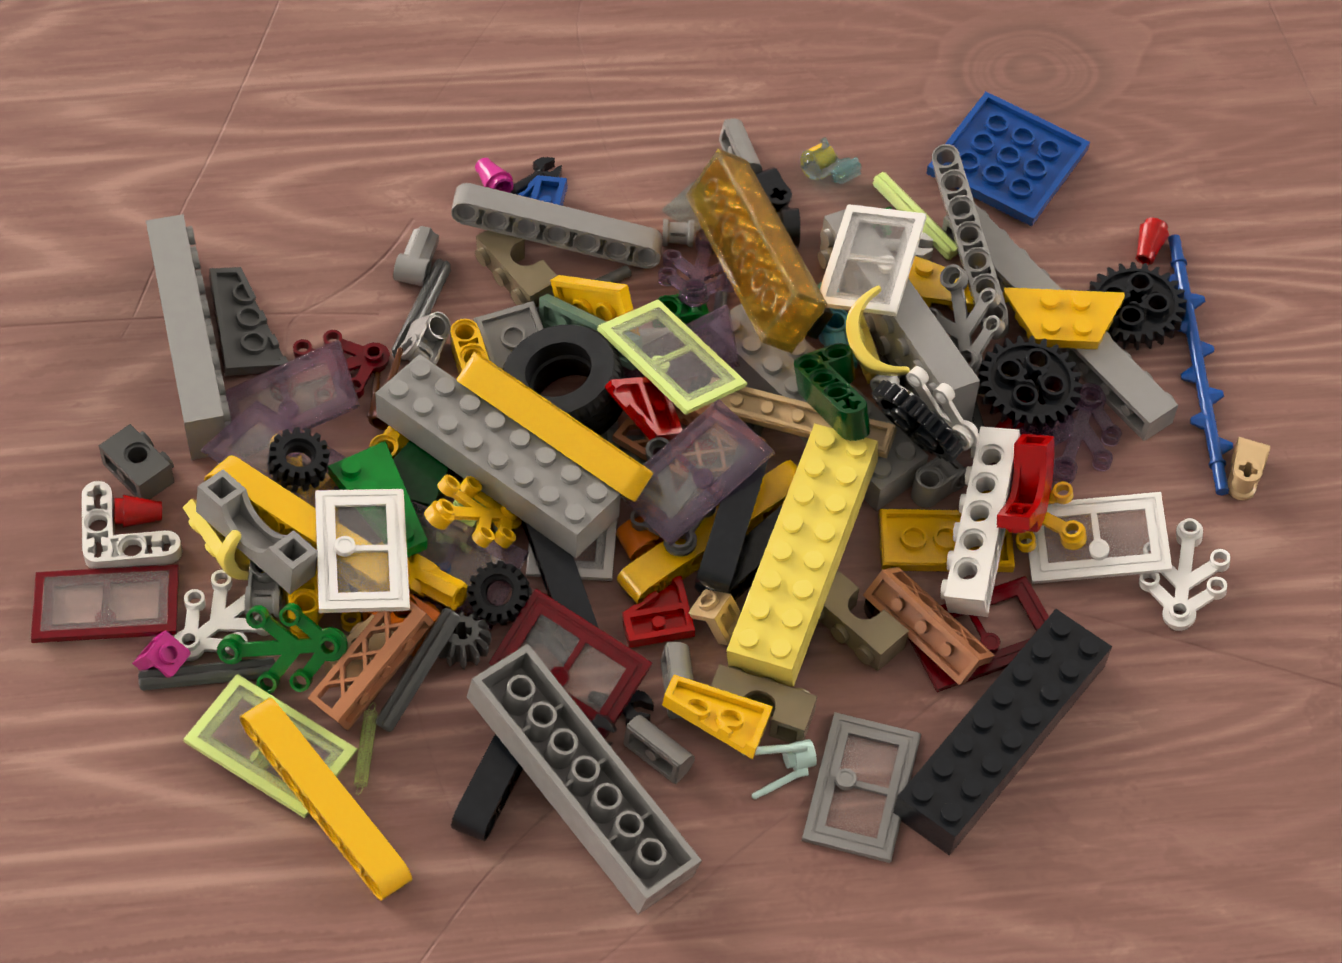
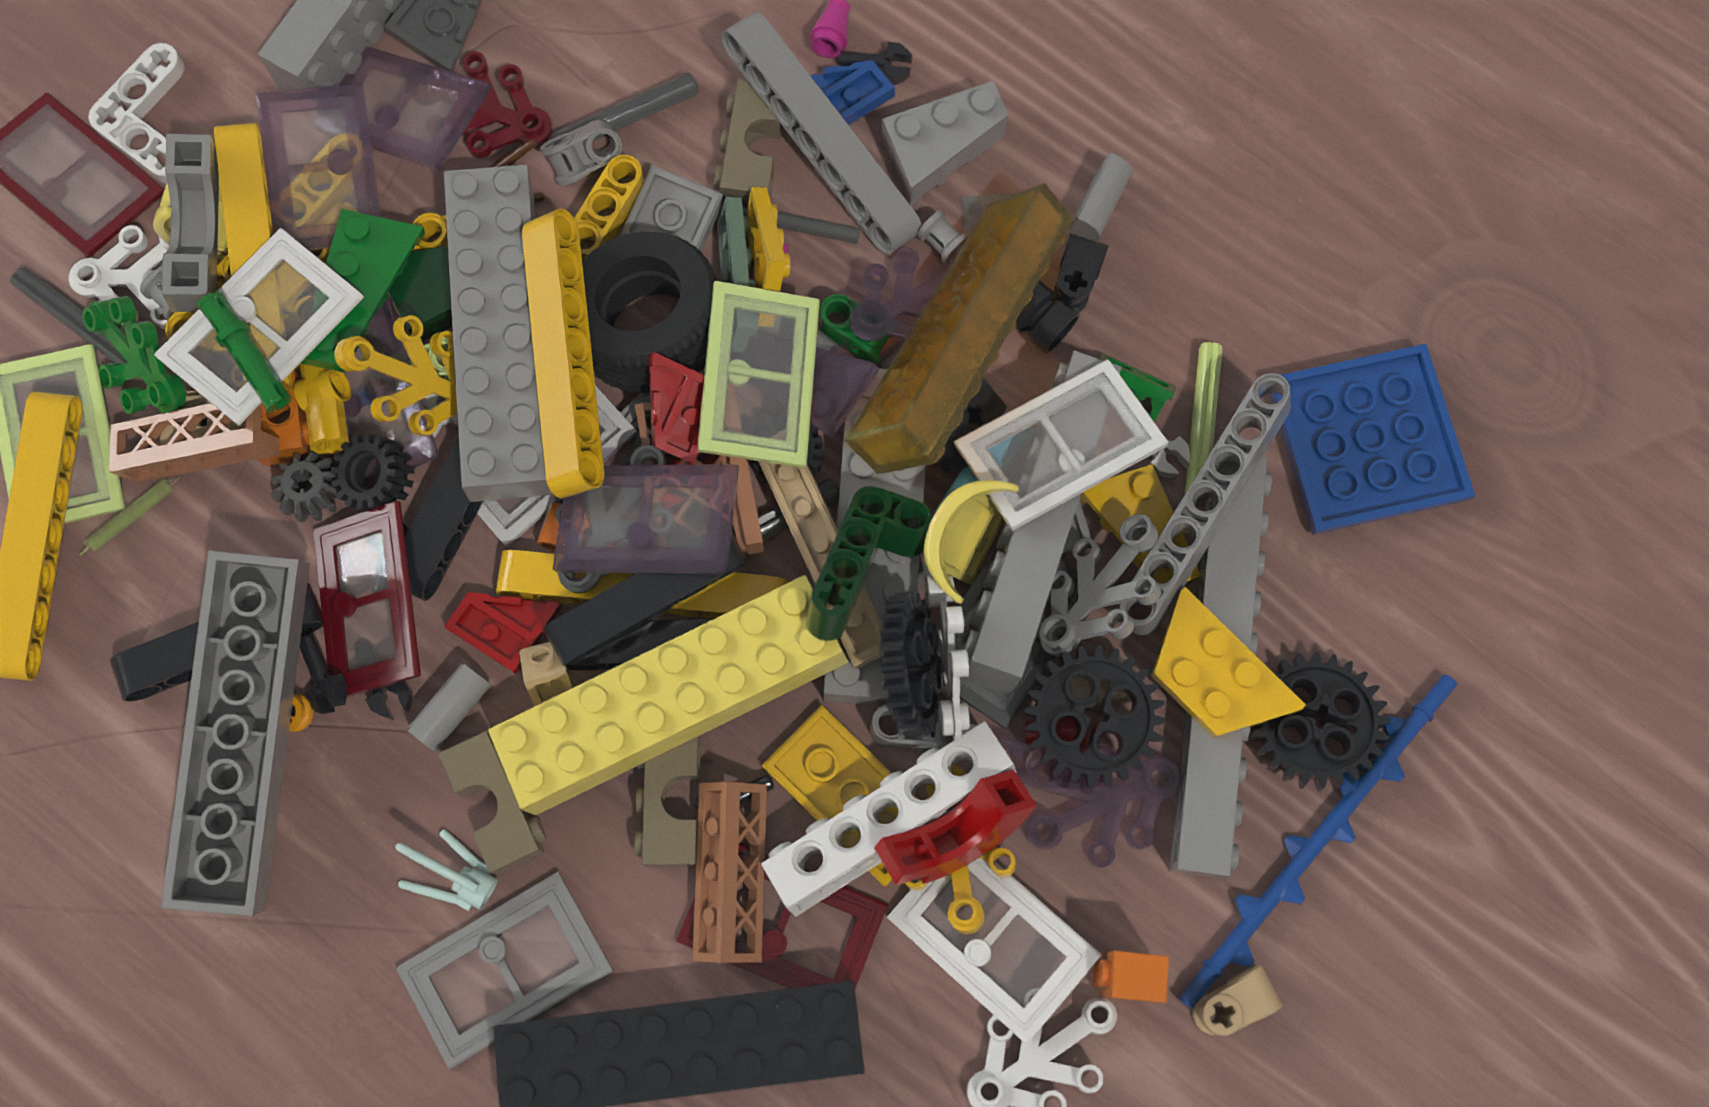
camera: 45 degrees right, 20 degrees up
dark grey brick [98,424,174,499] -> none
red cone [114,495,162,528] -> none
dark pink bracket [132,631,191,678] -> none
black tyre [267,427,330,492] -> none
dark grey axle [375,608,461,732] -> none
light grey piece [393,226,439,287] -> none
light grey brick [623,715,695,784] -> none
yellow wing [662,675,773,759] -> none
clear light blue piece [800,137,861,184] -> none
red cone [1136,218,1169,265] -> none
none -> green pin [197,291,292,413]
none -> light grey wedge [881,81,1008,207]
none -> orange brick [1092,951,1169,1003]

